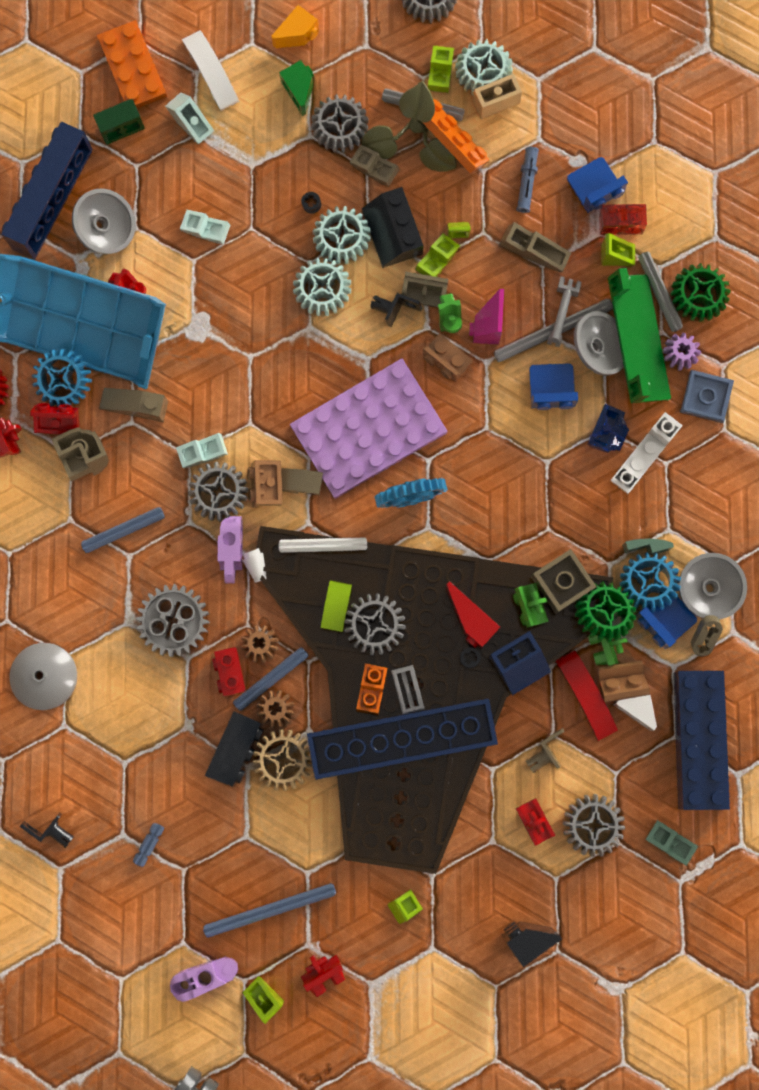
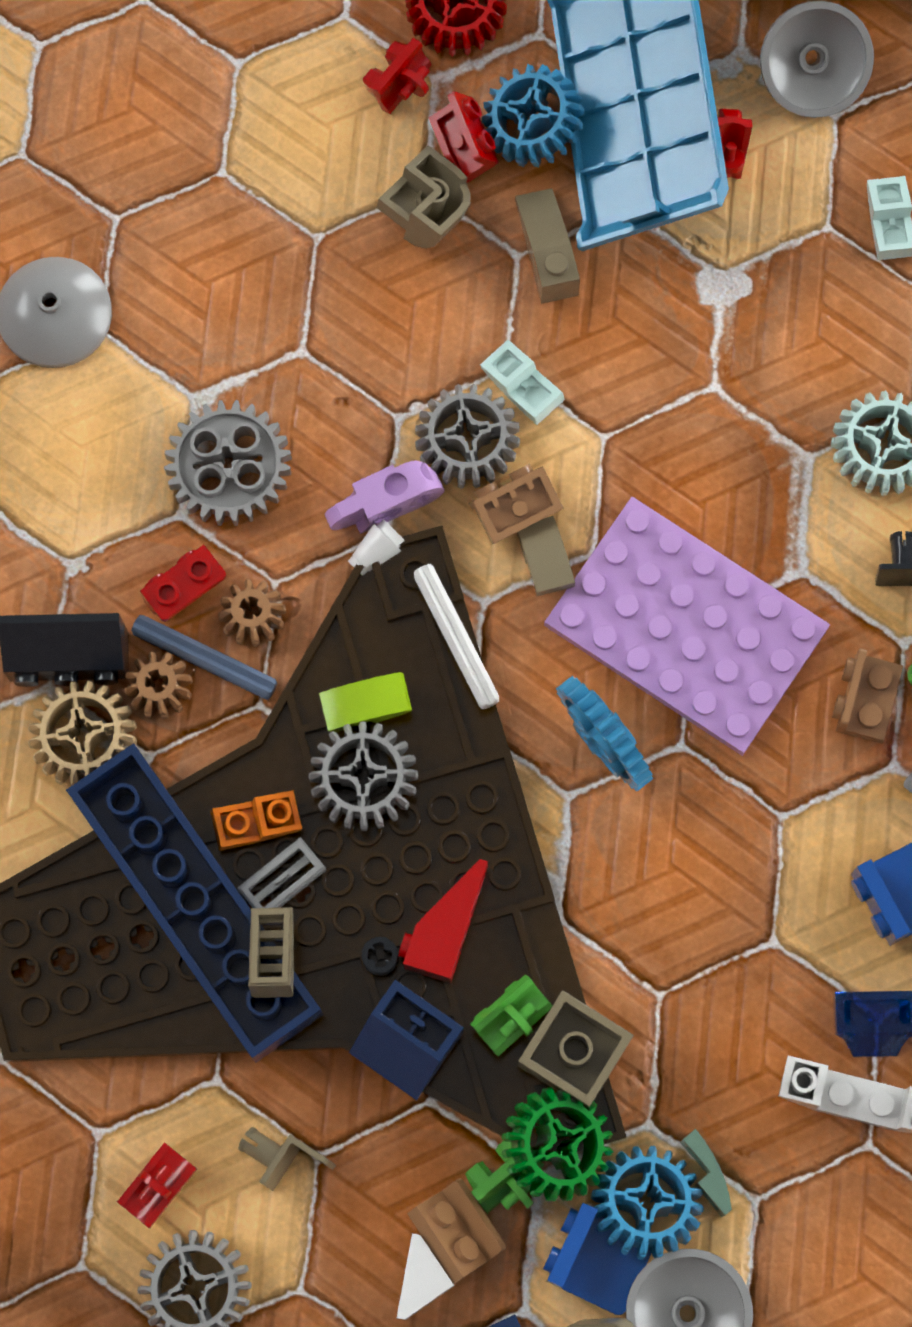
camera: 65 degrees right, 5 degrees down
sand blue axle [81,507,165,553] -> none
red slope [555,651,618,741] -> none
none -> dark tan slope [248,907,294,998]

